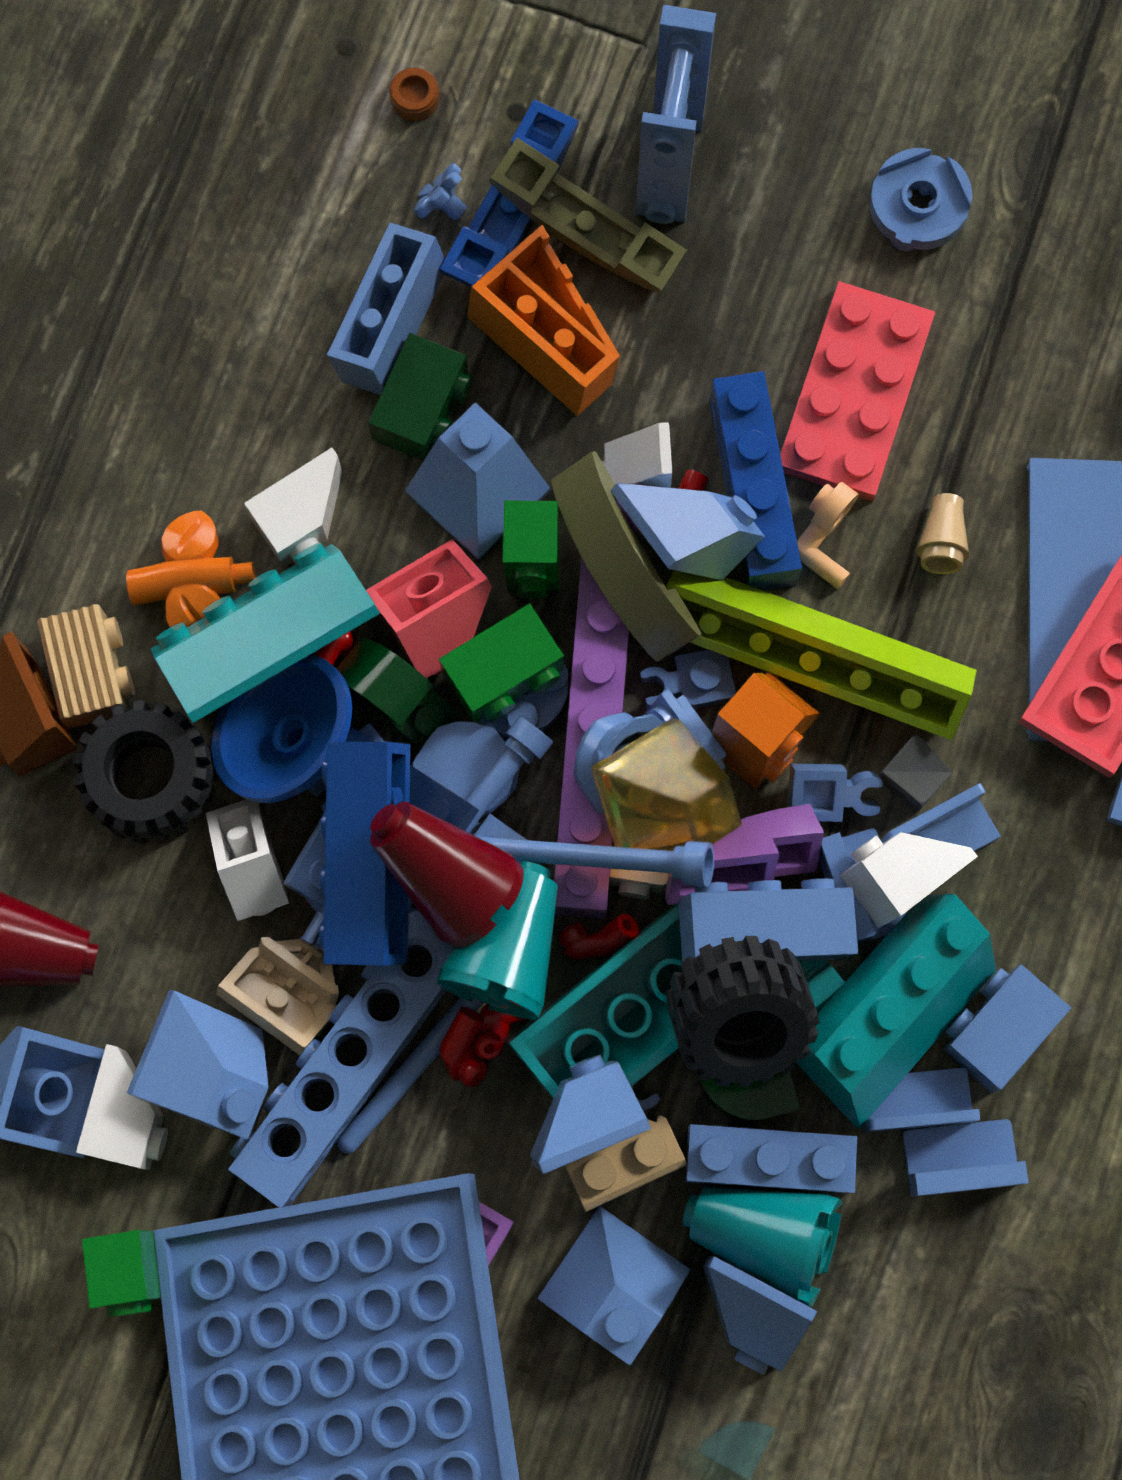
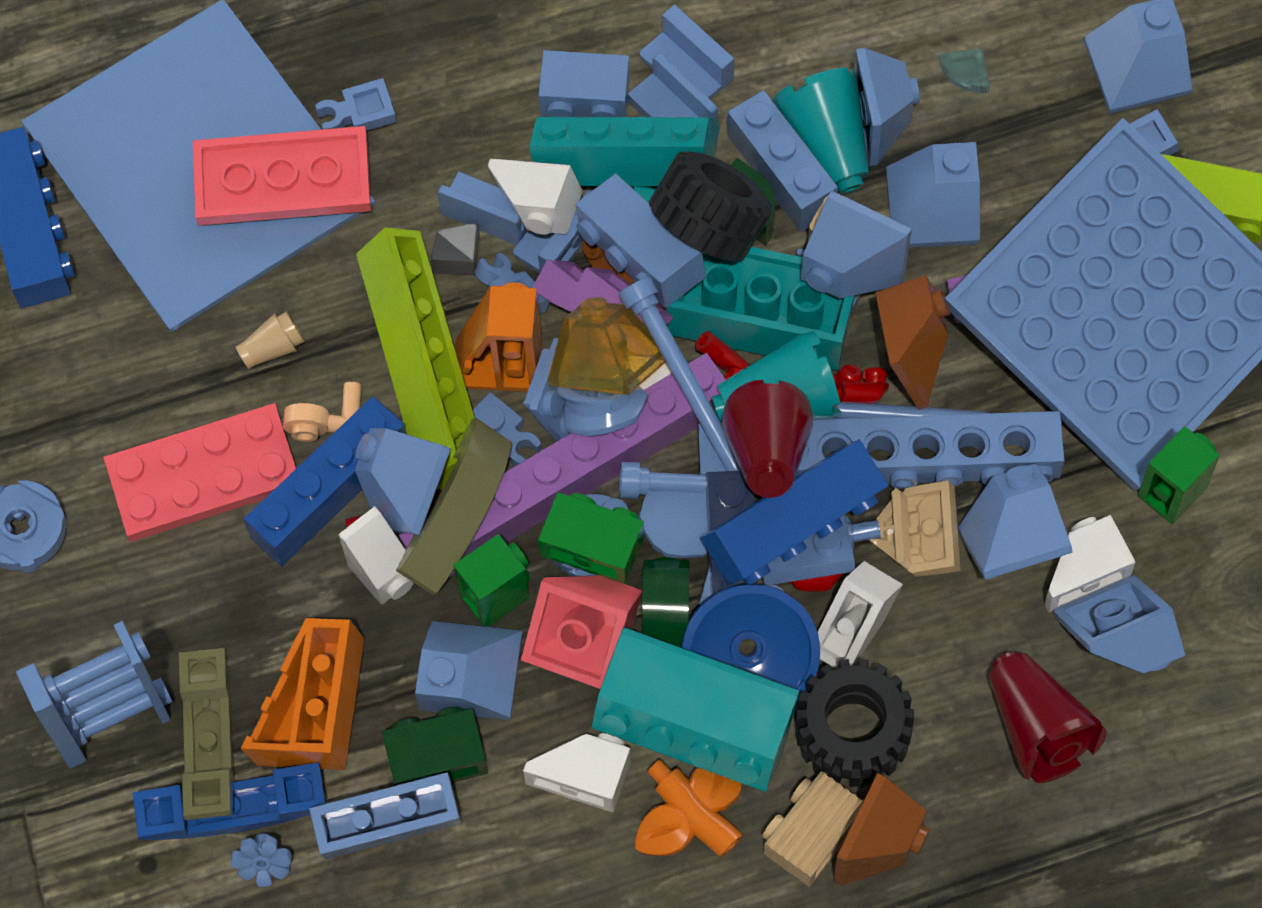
camera: 125 degrees left, 10 degrees down
none -> dark orange slope [875,275,950,410]

